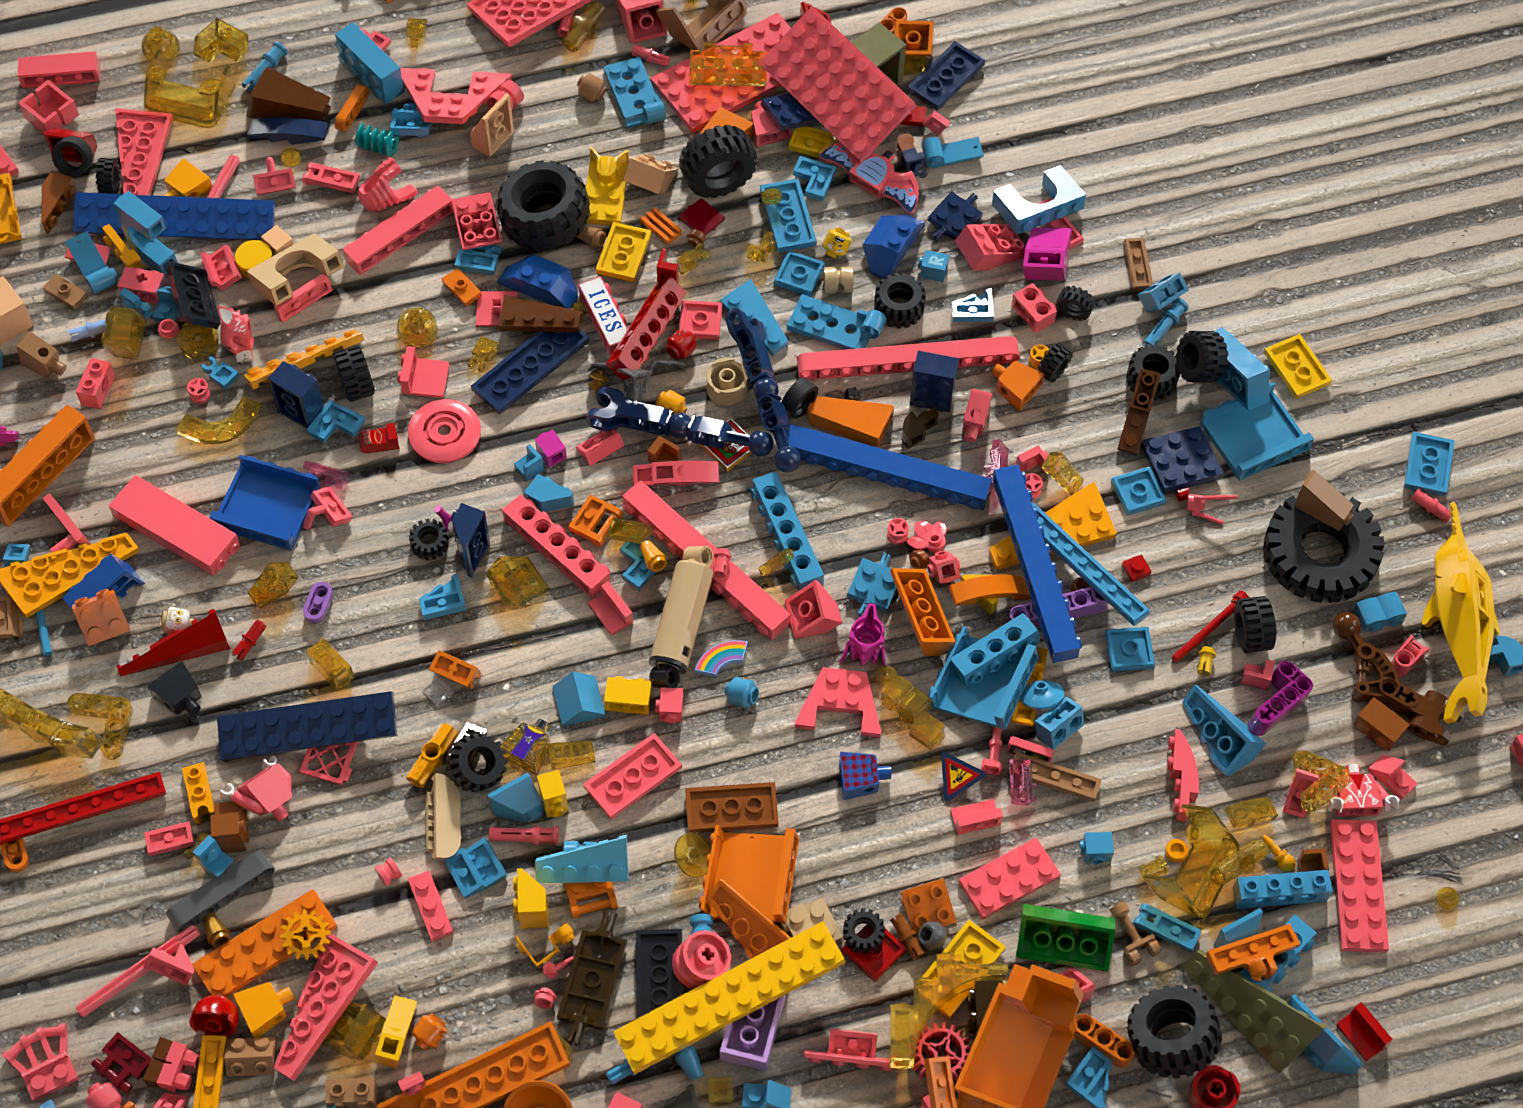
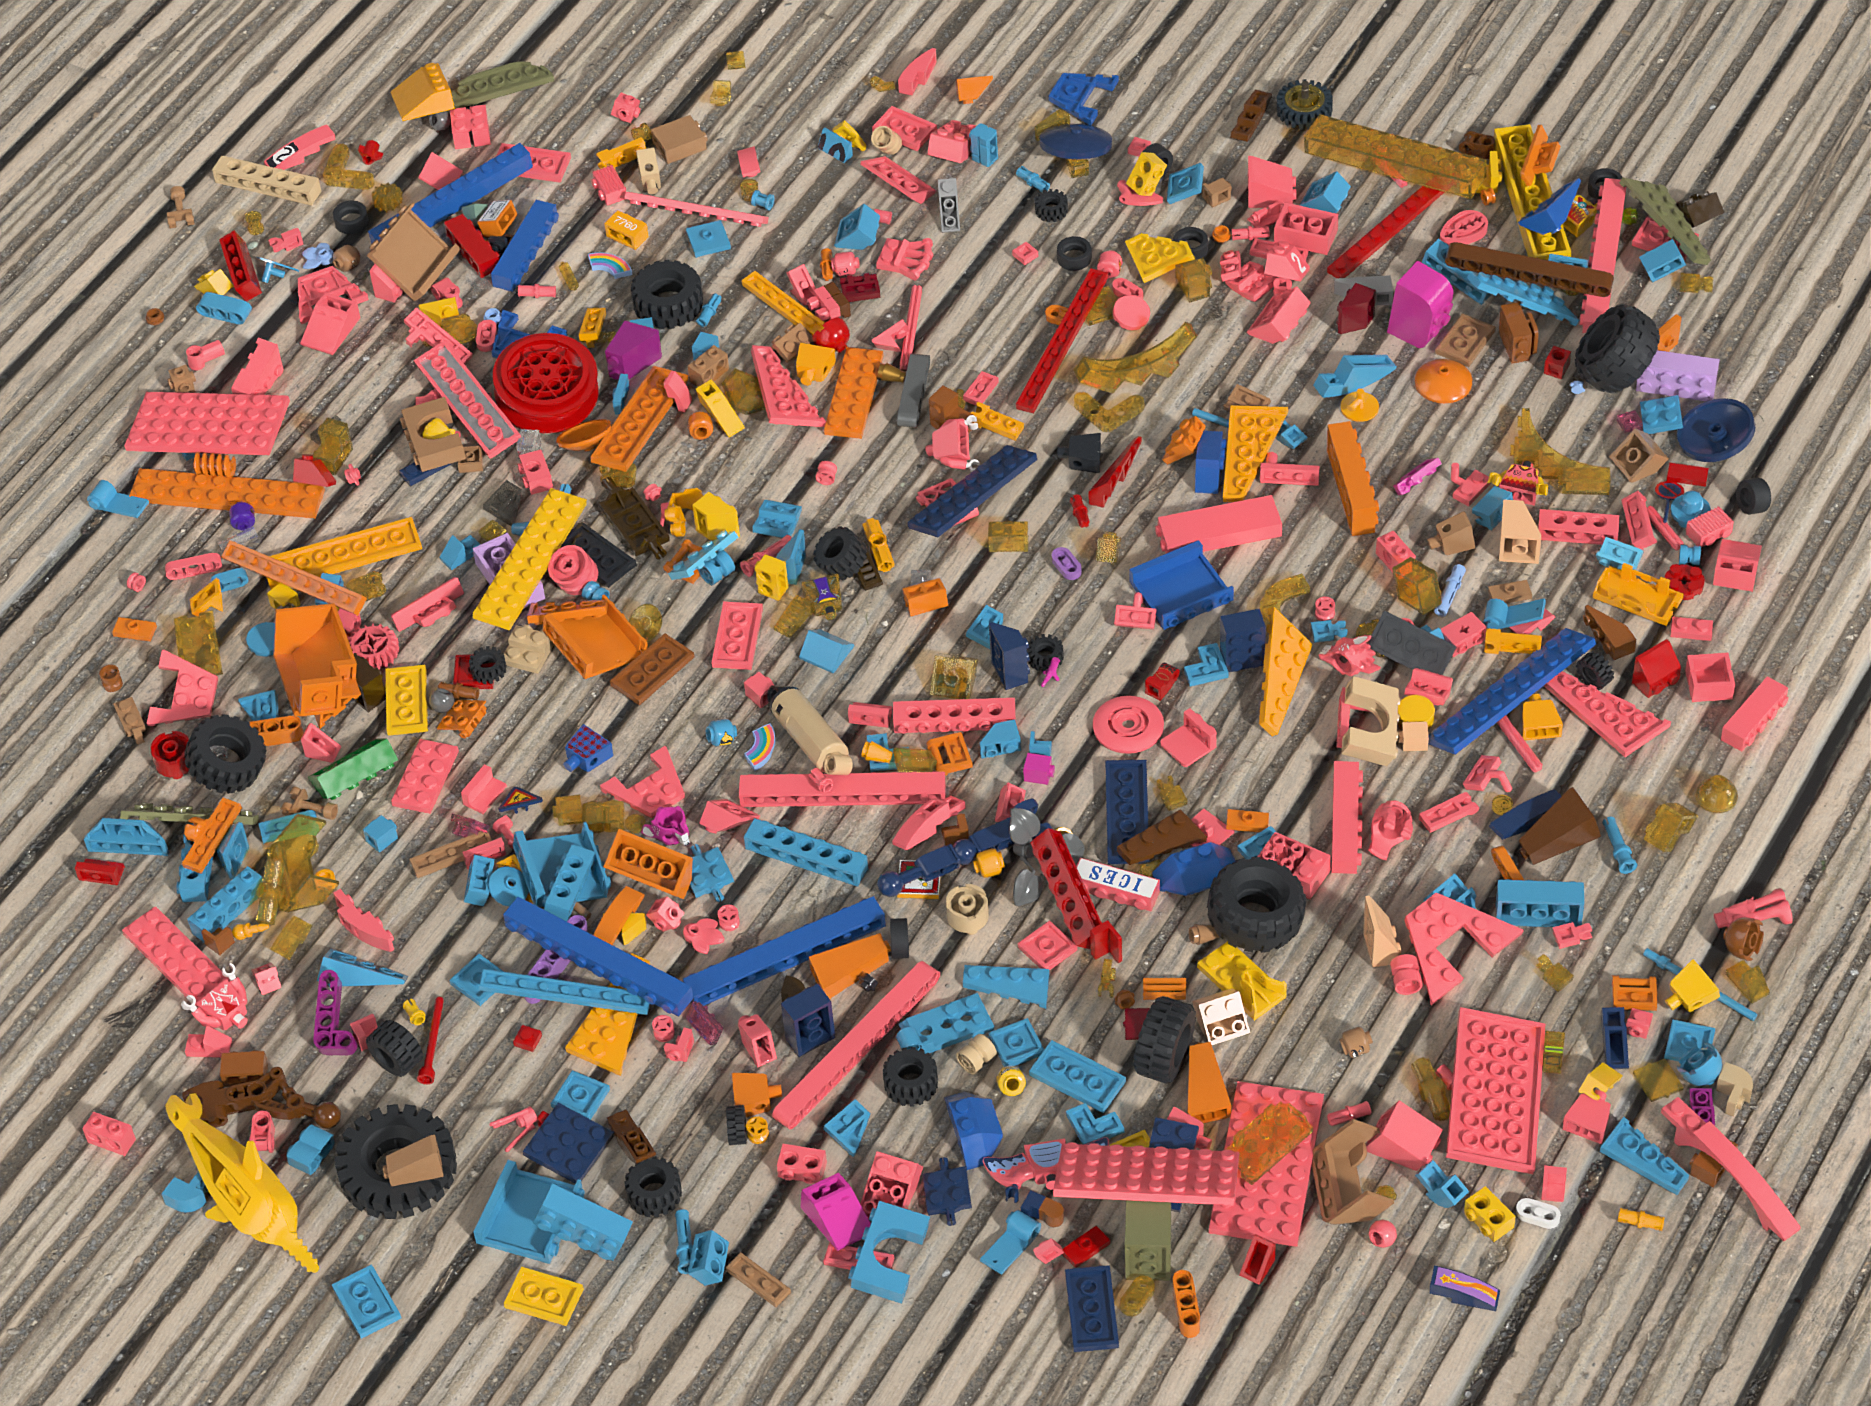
camera: 140 degrees right, 10 degrees down
black tyre [52,136,93,177] -> none
dark azure arch [113,191,178,275] -> none
dark azure plate [119,288,154,319] -> none
clear yellow windscreen [143,50,235,128] -> none
head [159,607,193,635] -> none
dark azure slope [193,835,233,877] -> none
light orange gear [280,909,331,961] -> none
clear pink plate [303,460,351,489] -> none
black tyre [333,345,375,402] -> none
teal piece [355,123,399,157] -> none
clear yellow cylinder [397,307,438,348] -> none
coral plate [408,871,453,942] -> none
tan brick [426,773,461,859] -> none
yellow plate [596,222,652,282] -> none
dark azure hinge [603,57,667,129] -> none
yellow brick [604,676,652,715] -> none
red head [666,329,696,360] -> none
dark blue piece [725,308,801,473] -> none
clear yellow bracket [746,231,775,263] -> none
clear yellow axle [758,548,794,577] -> none
clear yellow tile [761,188,782,205] -> none
clear yellow arch [889,952,1008,1068] -> none
orange slope [894,21,934,56] -> none
dark orange plate [909,550,929,569] -> none
dark azure brick [918,250,949,282] -> none
clear yellow slope [1042,452,1084,496] -> none
black tyre [1056,285,1095,321] -> none
clear yellow bush [1139,855,1169,884] -> none
black tyre [1175,331,1228,383] -> none
clear yellow beam [1293,750,1350,812] -> none
coral pin [1410,488,1451,523] -> none
clear yellow plate [1436,887,1460,910] -> none

